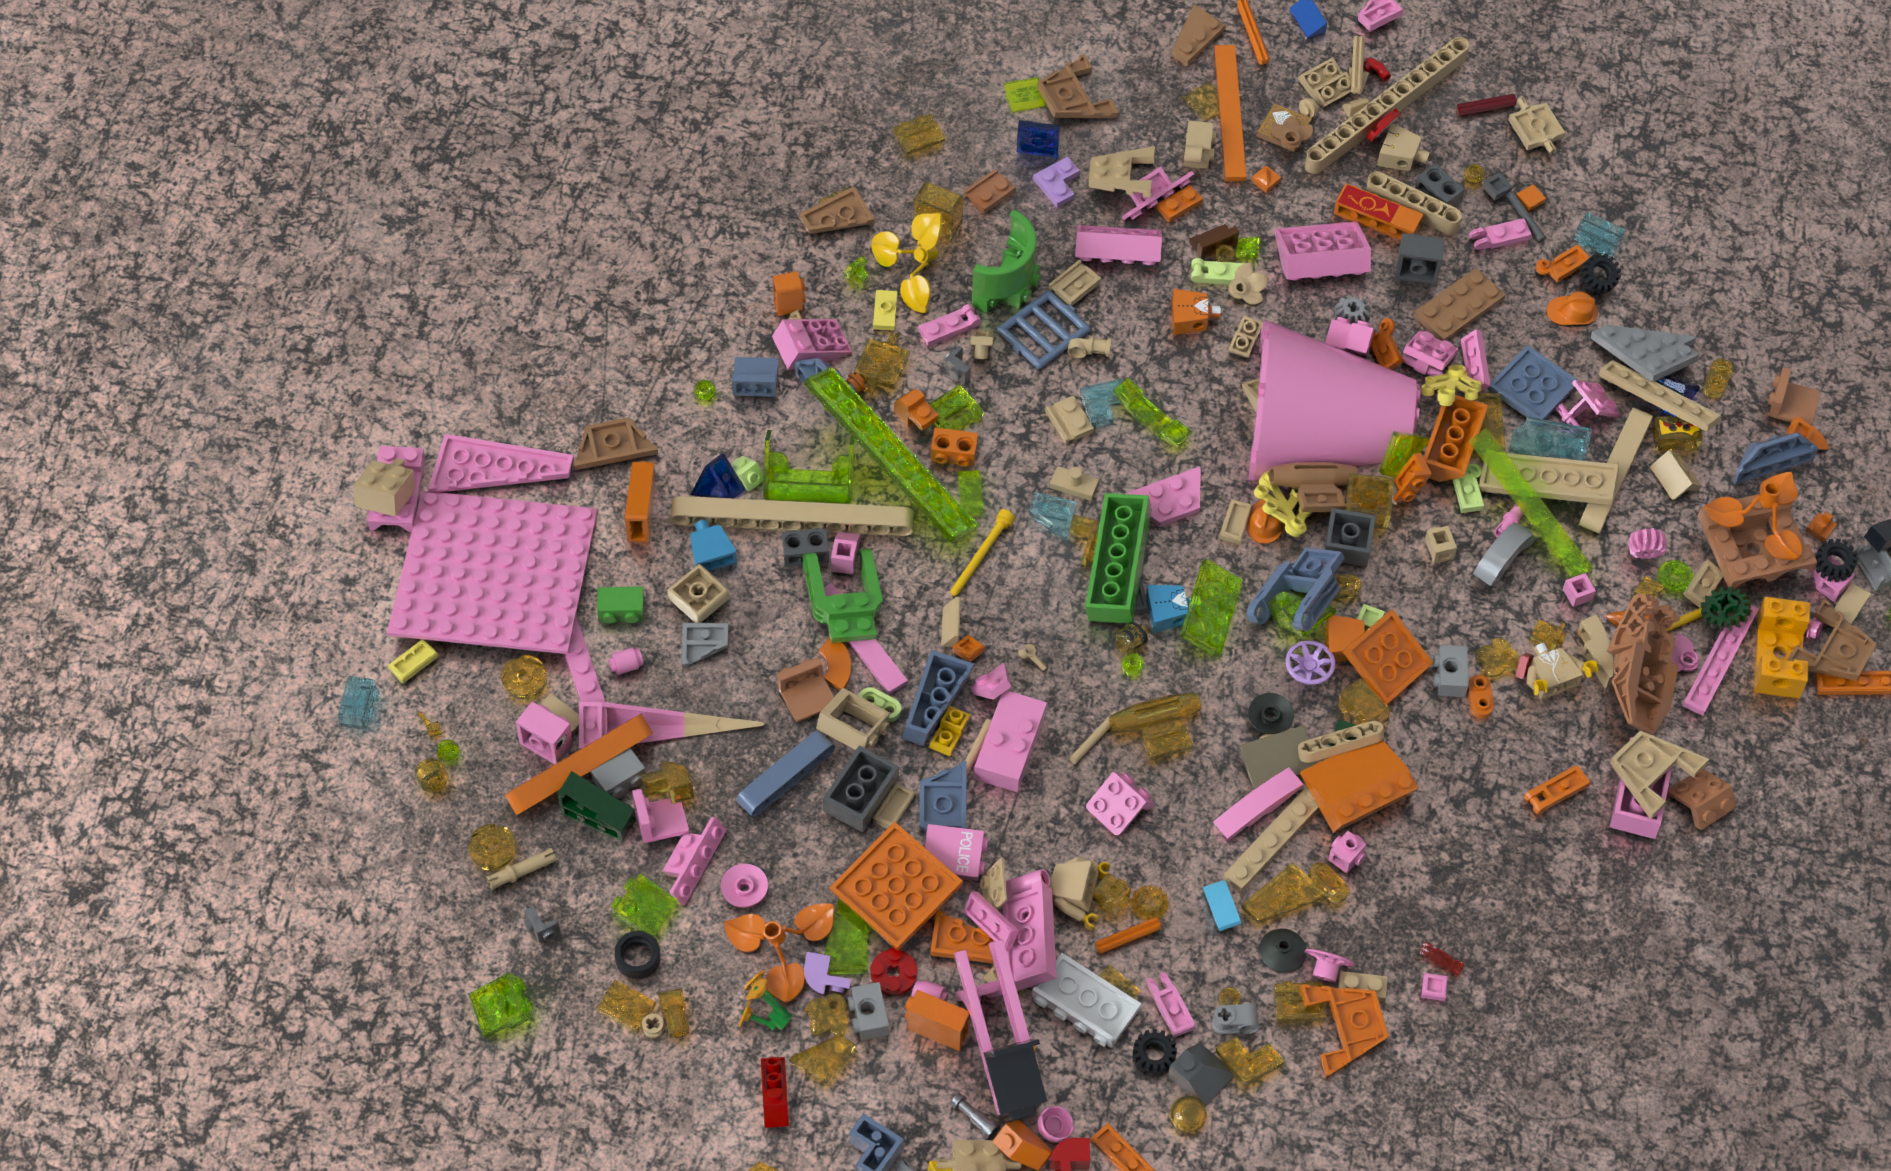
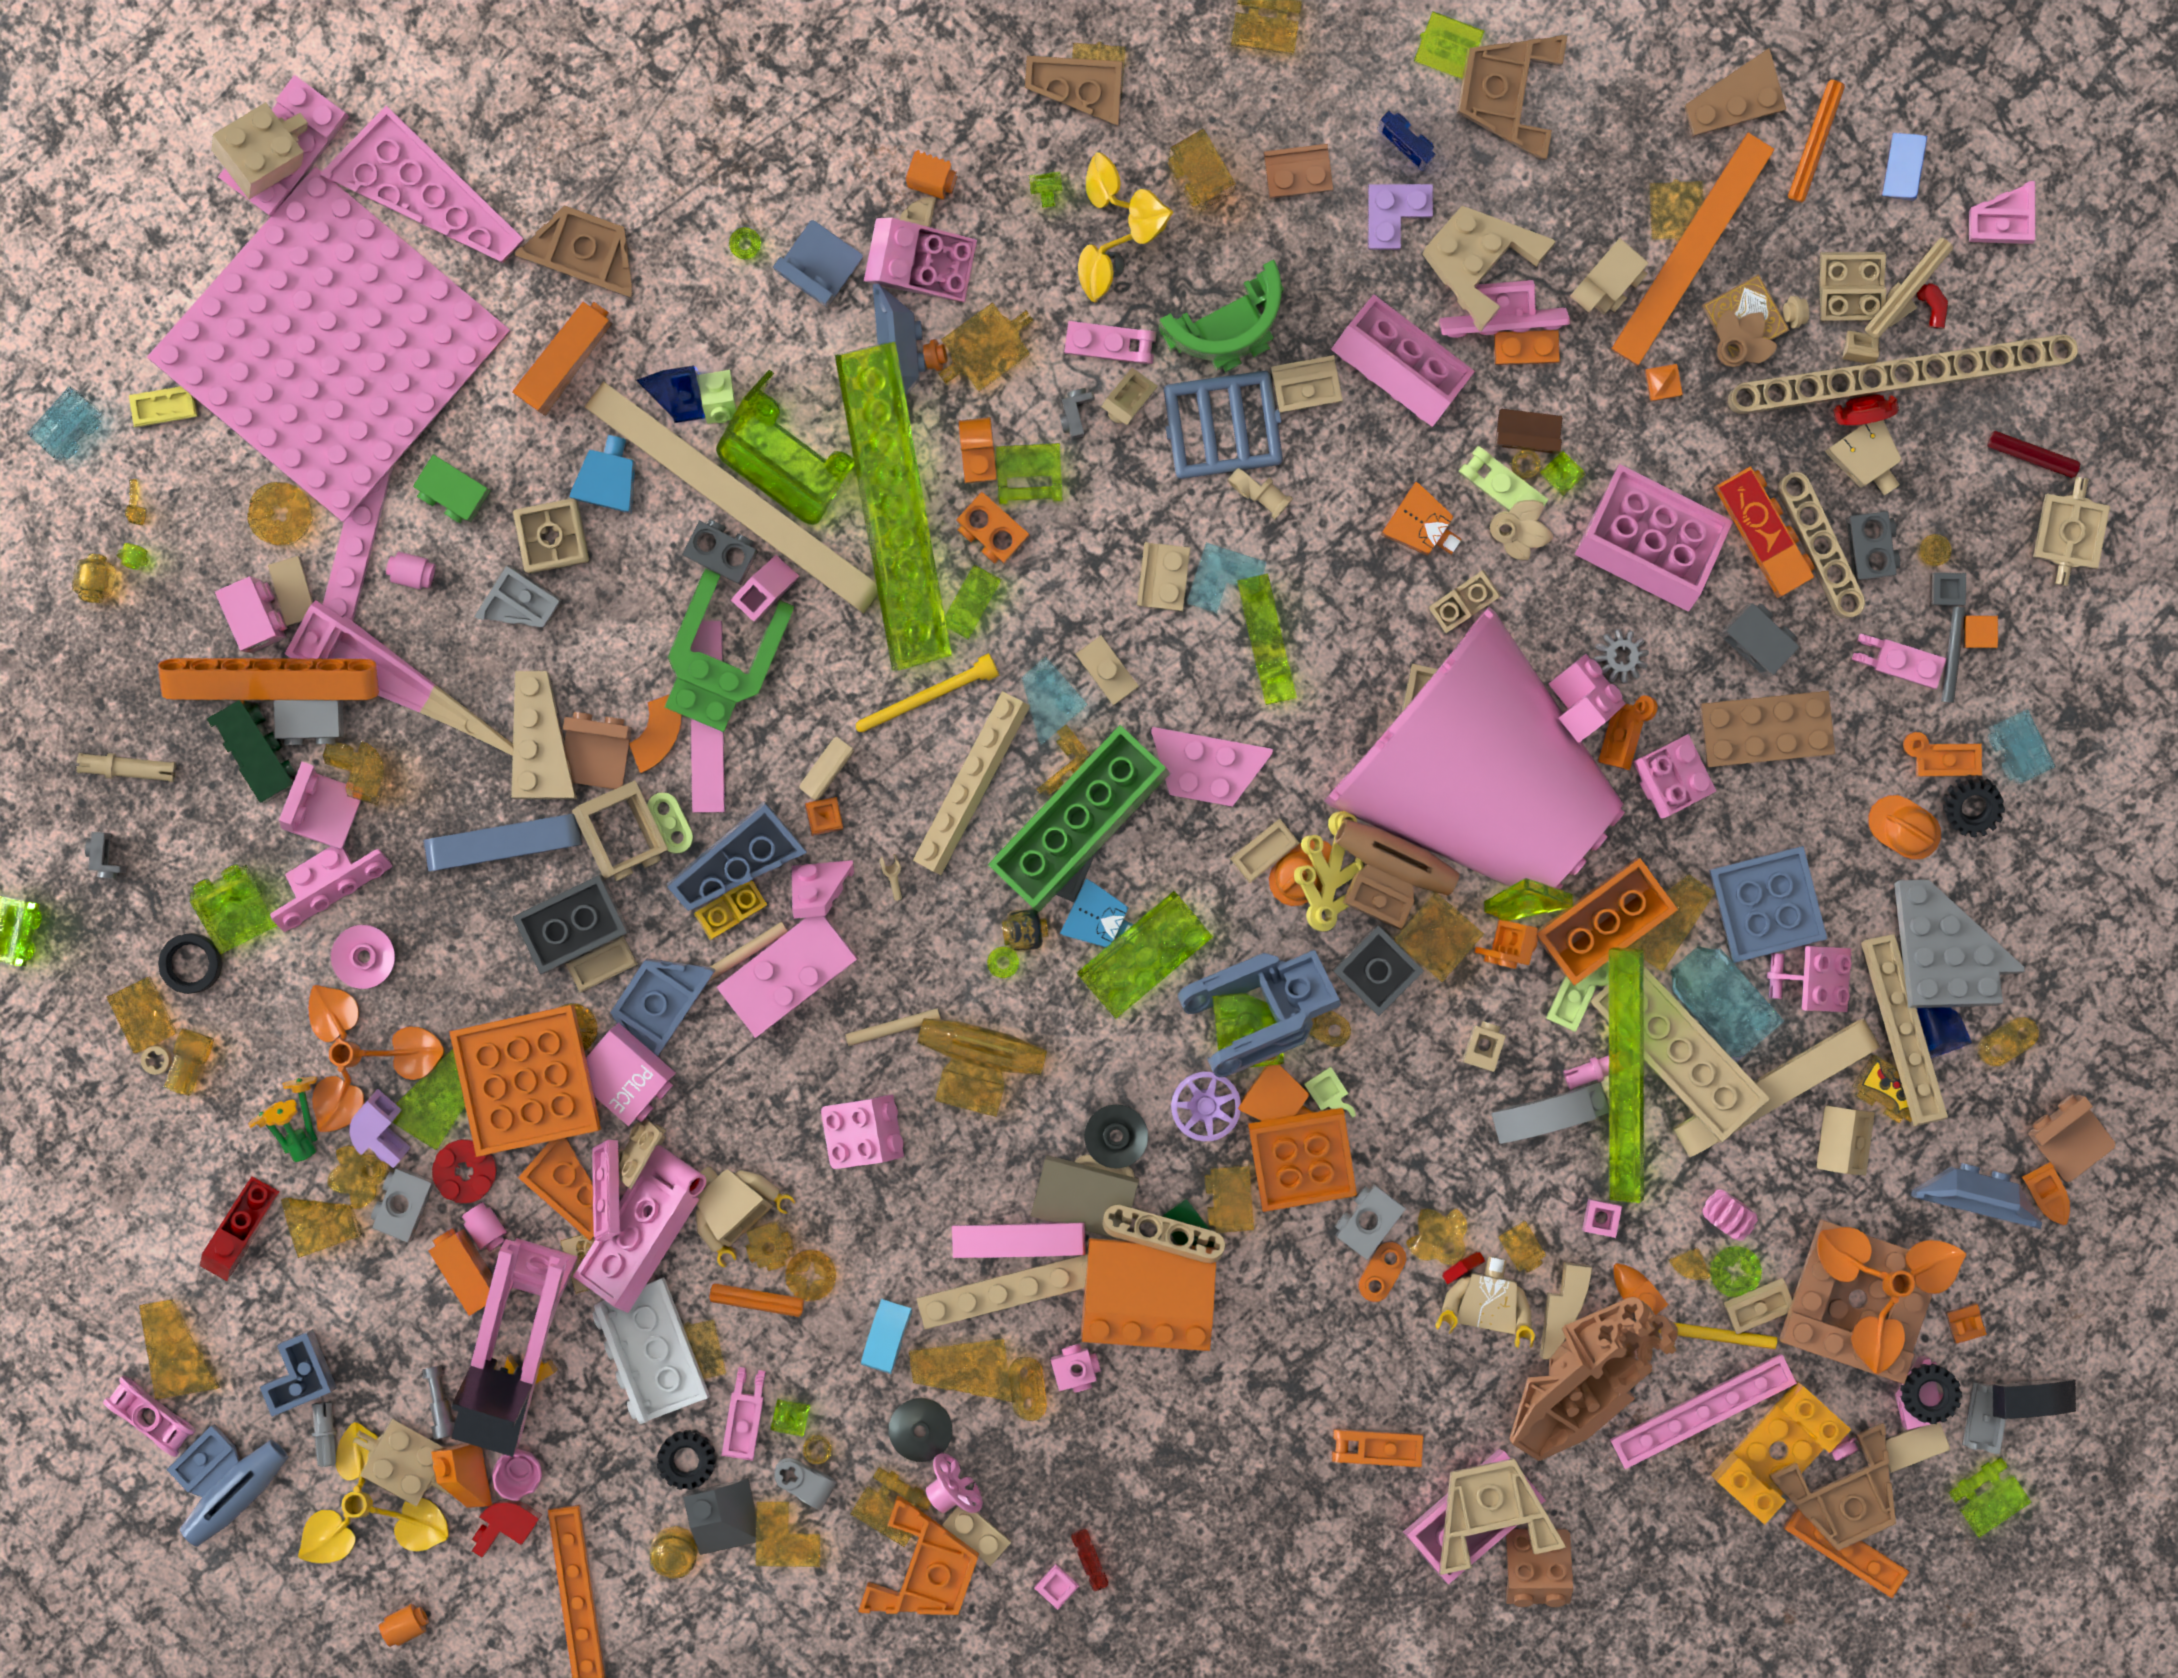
camera: 35 degrees right, 30 degrees up
clear yellow plate [468,824,516,871] -> none
light yellow plate [873,290,897,331] -> none
light yellow plant [1421,365,1482,406] -> none
bright pink plate [1461,329,1491,394] -> none
bright pink plate [1672,633,1700,672] -> none
dark green gear [1701,586,1751,631] -> none
none -> tan wing [511,671,577,799]
none -> clear neon green tile [770,1398,810,1437]
none -> tan plate [913,691,1030,875]

